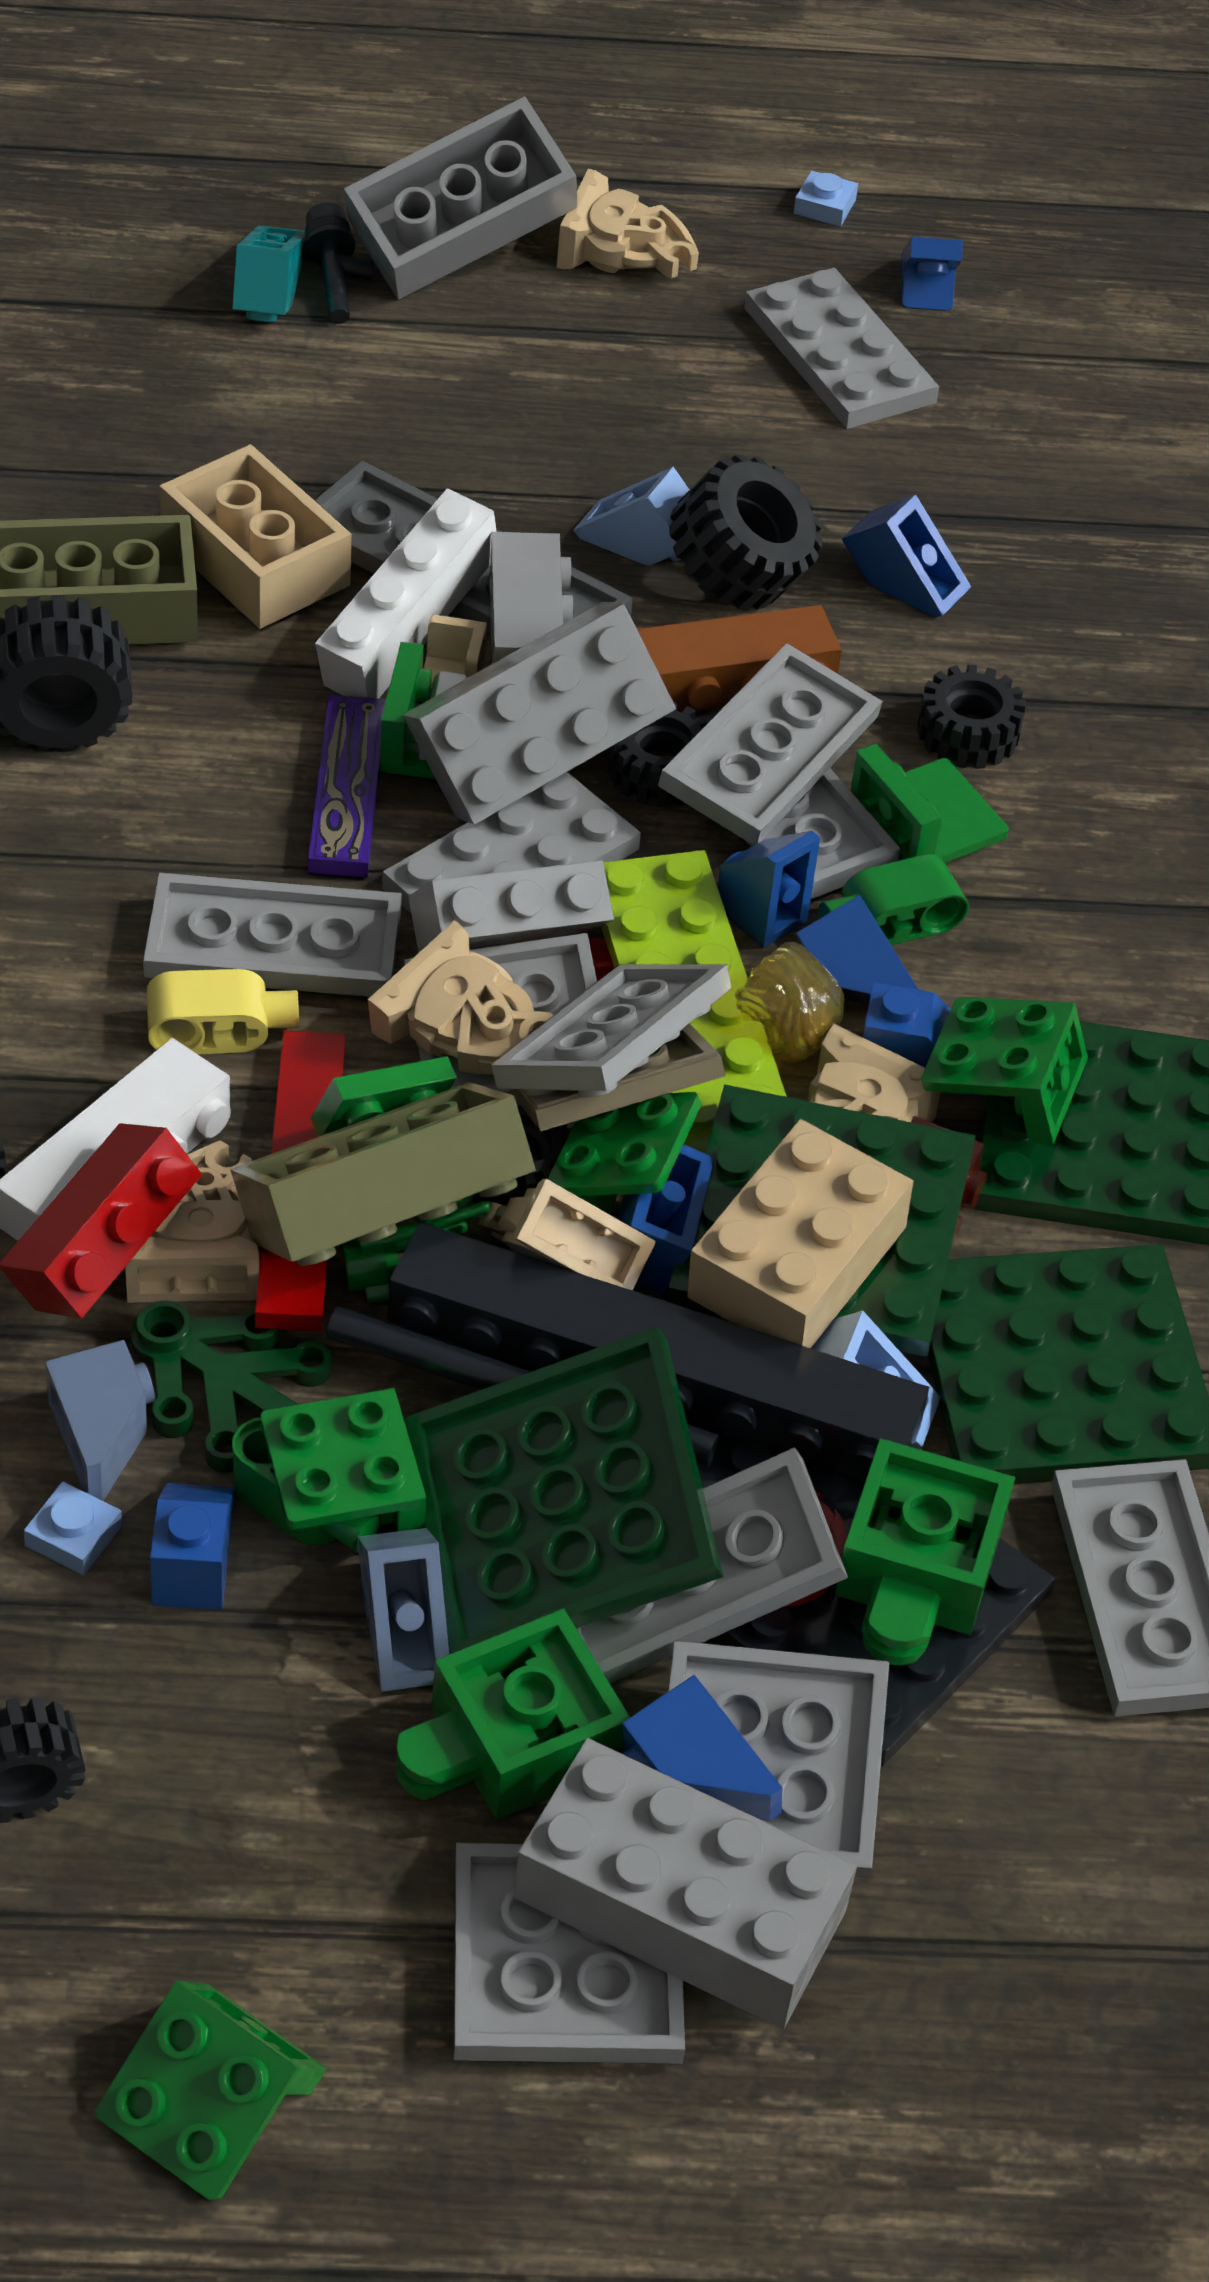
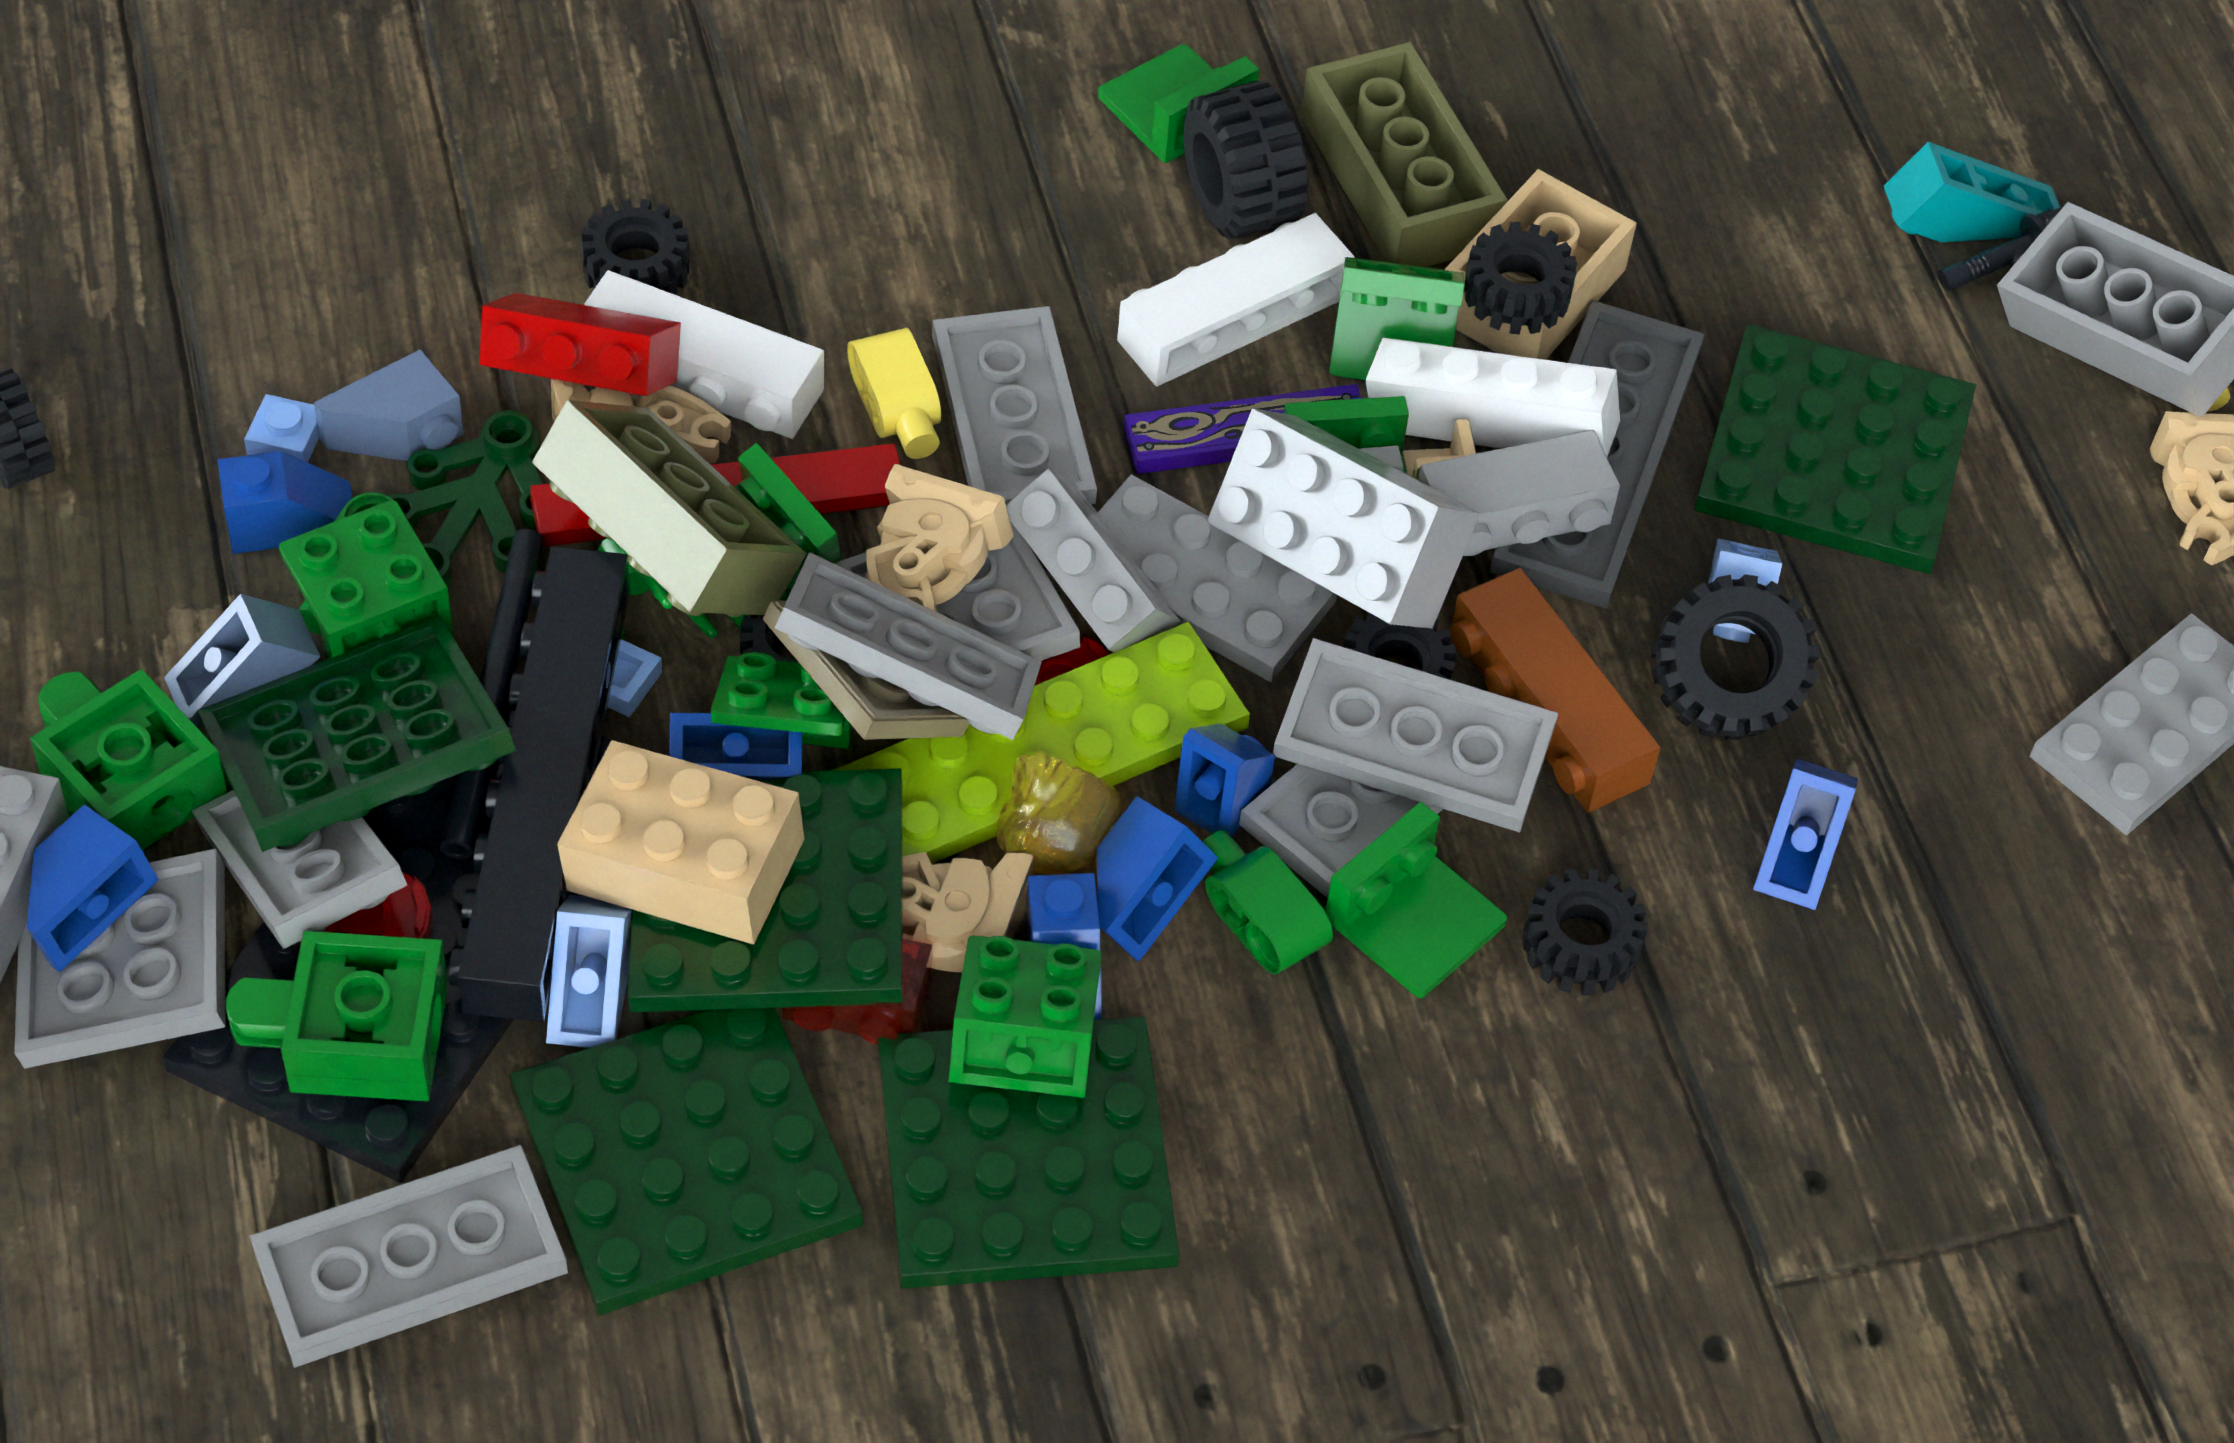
camera: 75 degrees right, 5 degrees up
tan piece [478,1179,656,1290] -> none
none -> white brick [1117,213,1355,387]
none -> bracket [1330,257,1464,380]
none -> black tyre [1463,222,1577,335]
none -> dark green plate [1694,324,1976,574]

